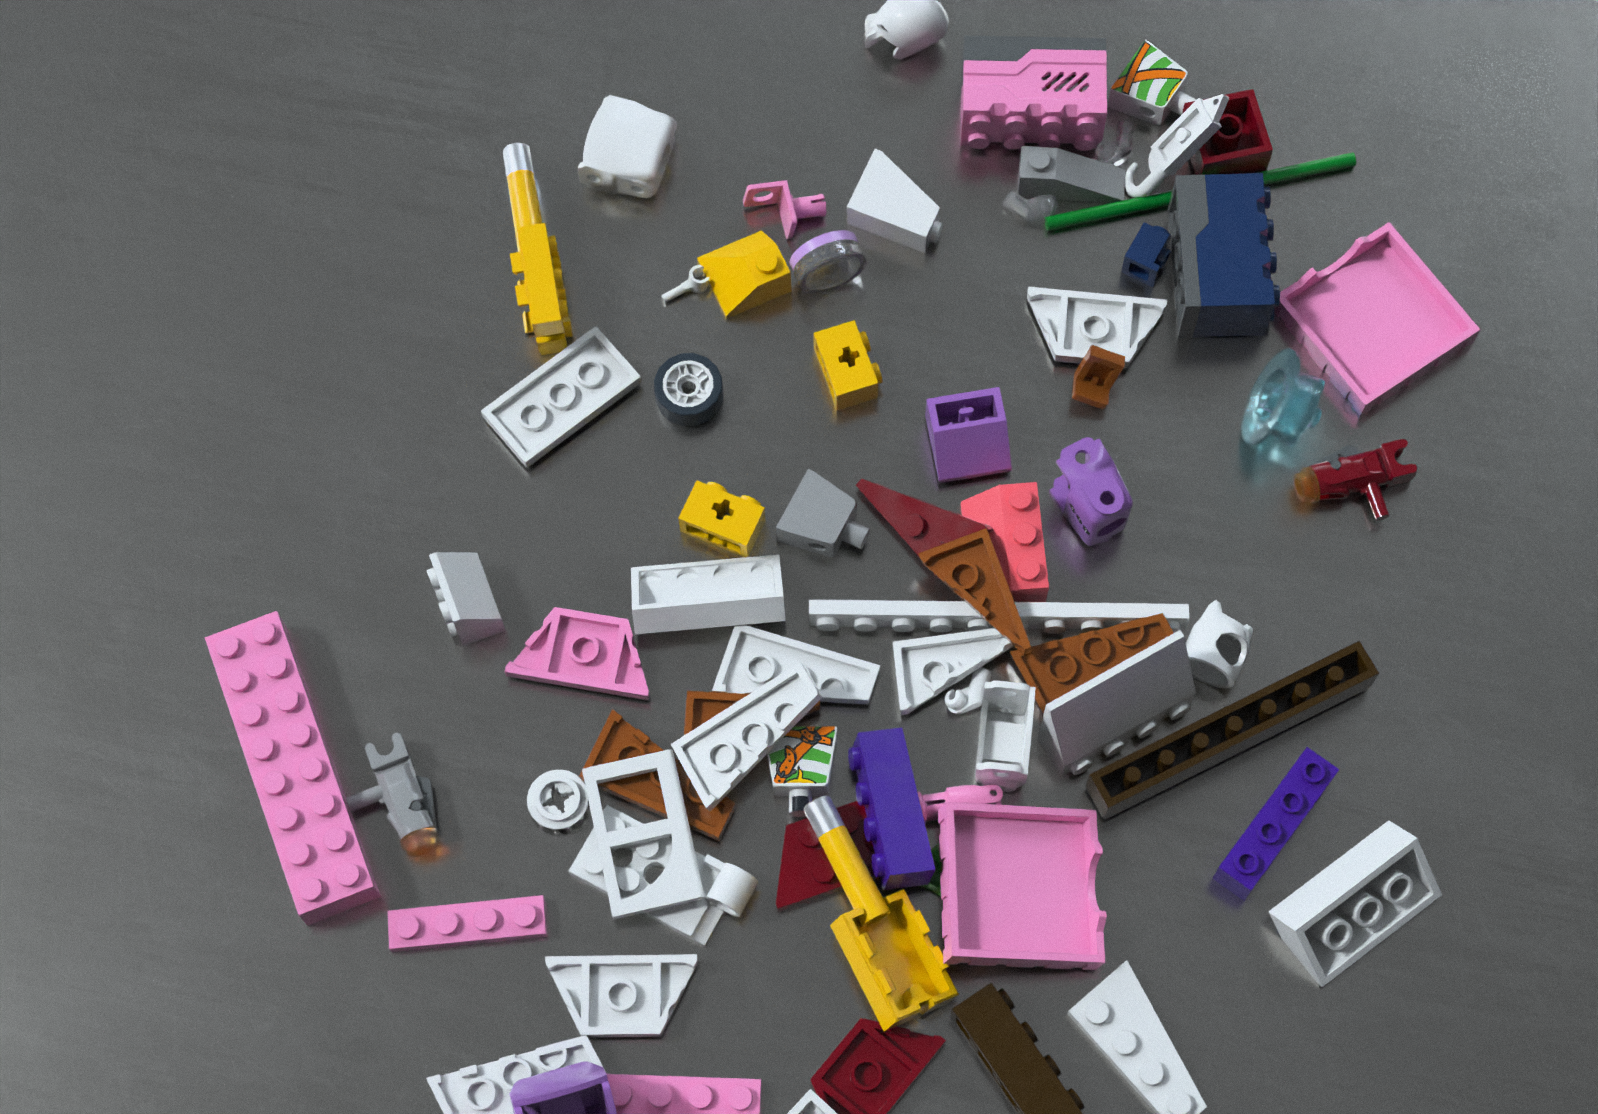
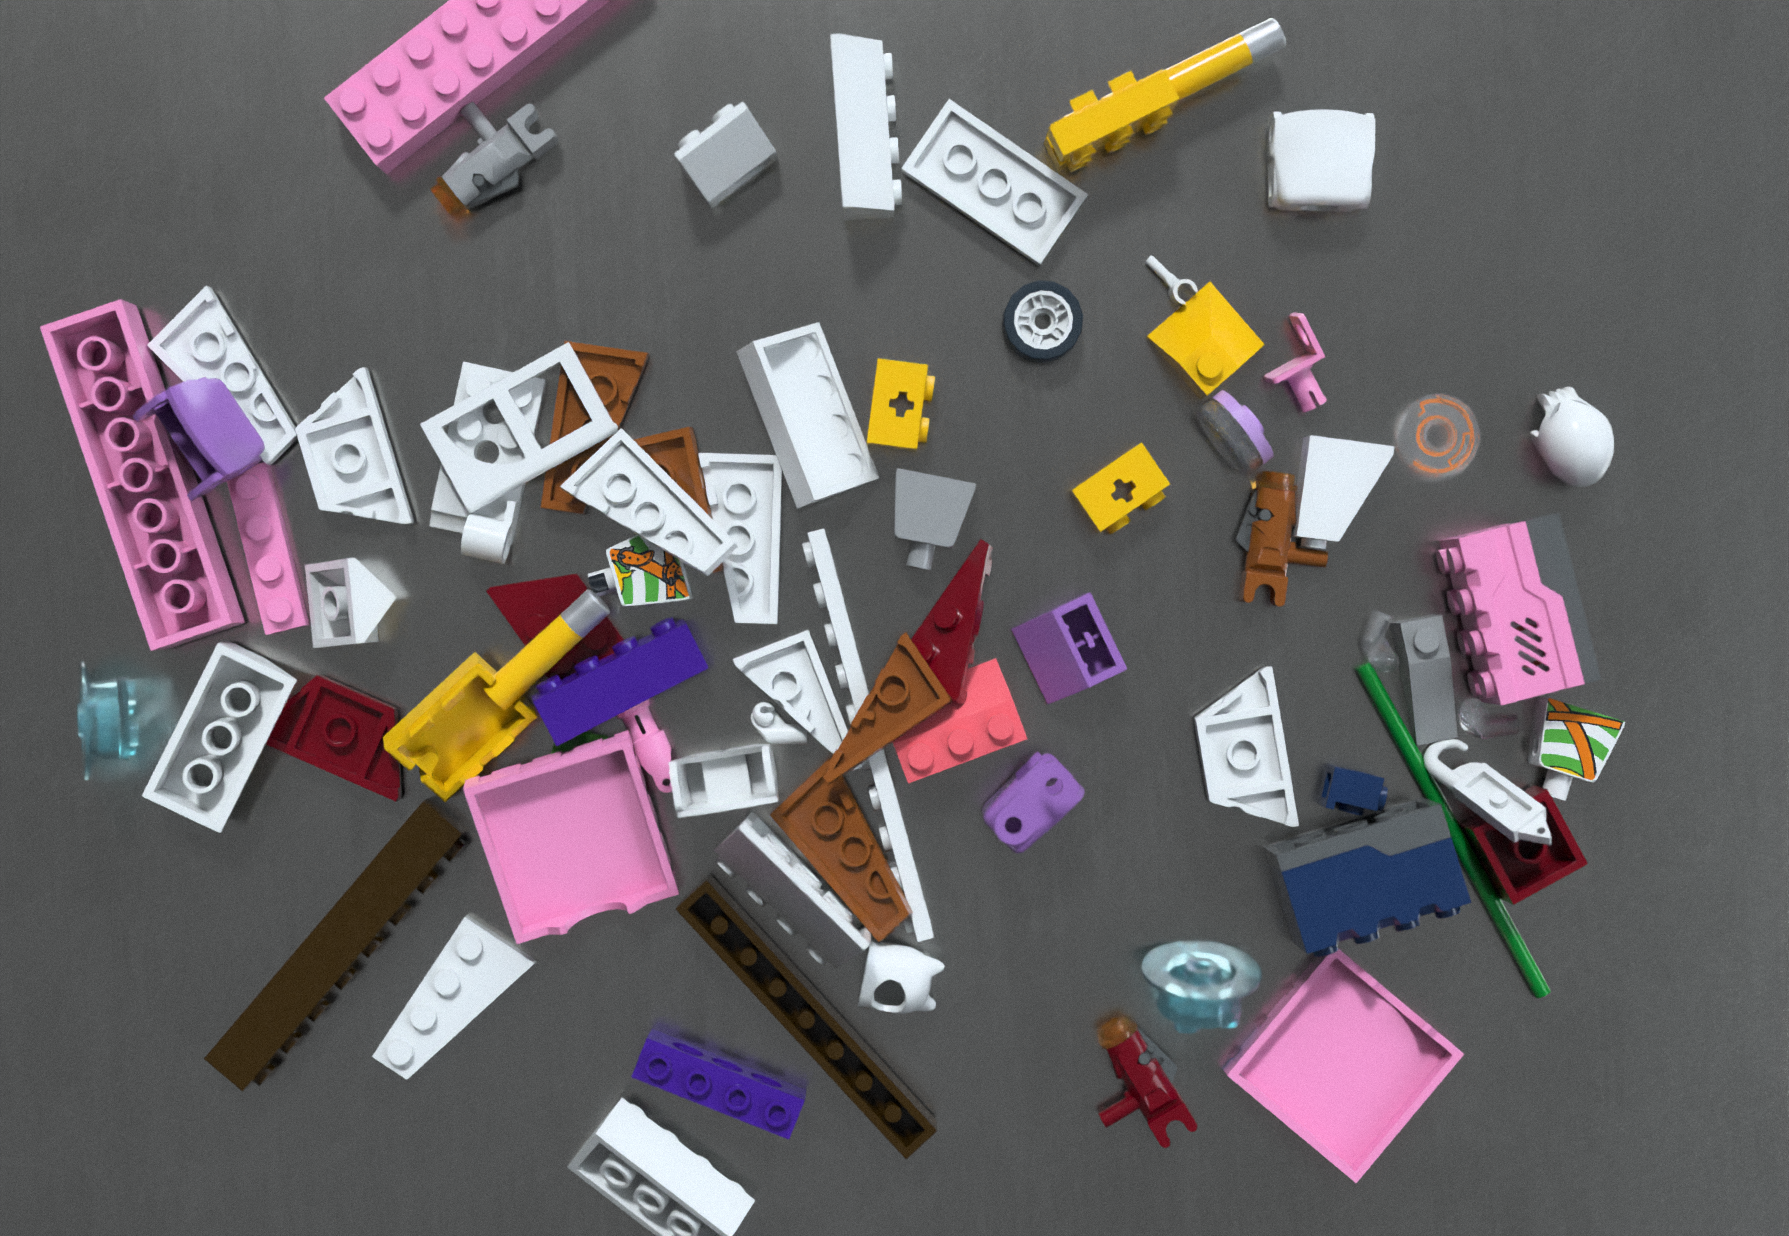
camera: 75 degrees right, 20 degrees up
bright pink plate [387,895,547,952] -> none
bright pink wing [505,607,650,700] -> none
white gear [527,770,589,831] -> none
dark orange bracket [1072,345,1125,409] -> none
none -> white slope [305,558,397,648]
none -> white slope [830,34,902,221]
none -> dark orange piece [1236,471,1328,607]
none -> clear tile [1395,394,1481,478]

